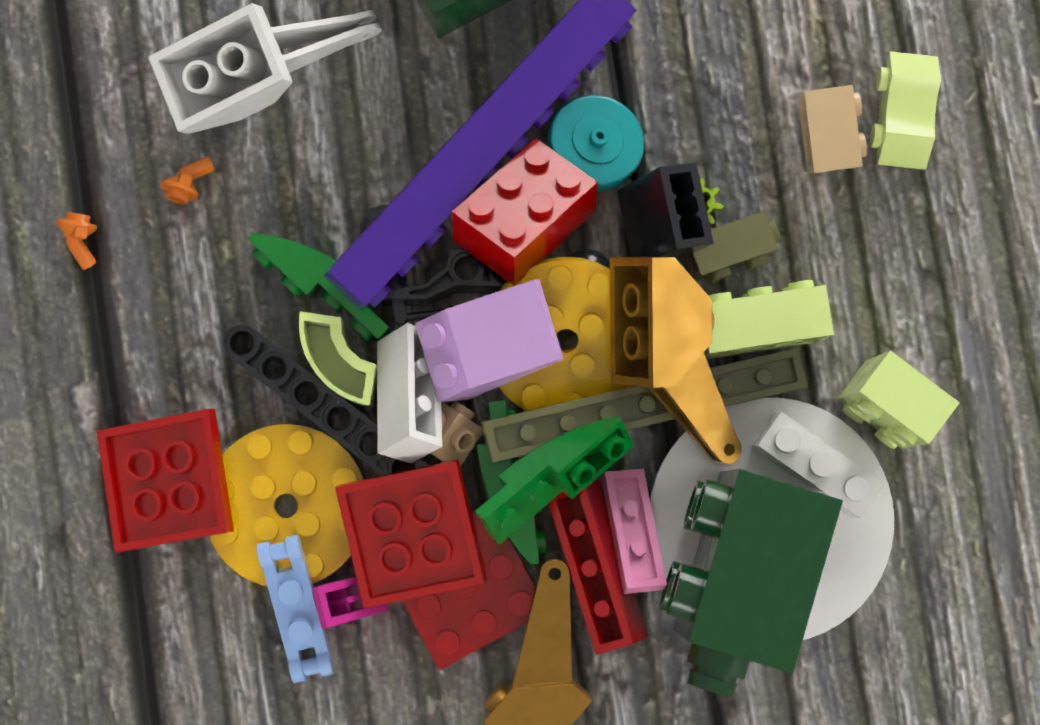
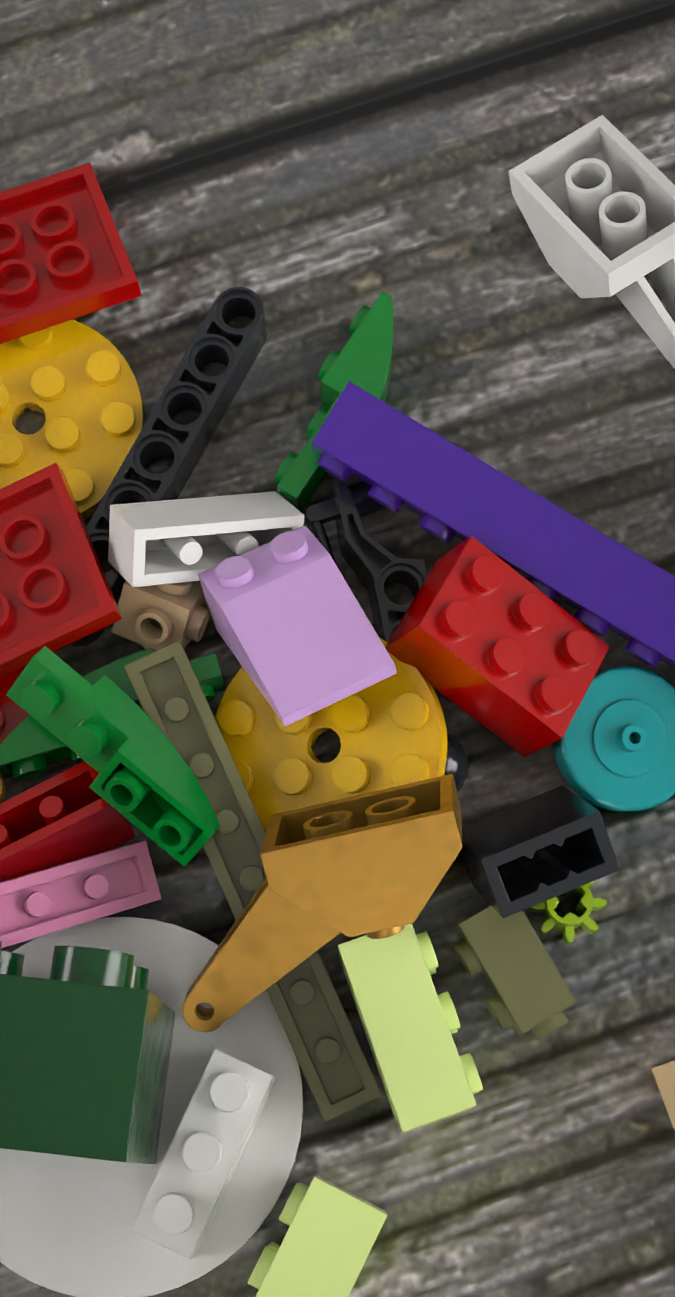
camera: 85 degrees right, 10 degrees down
orange plate [56,212,97,270] -> none
orange plate [159,156,214,205] -> none
yellowish green brick [299,312,377,408] -> none

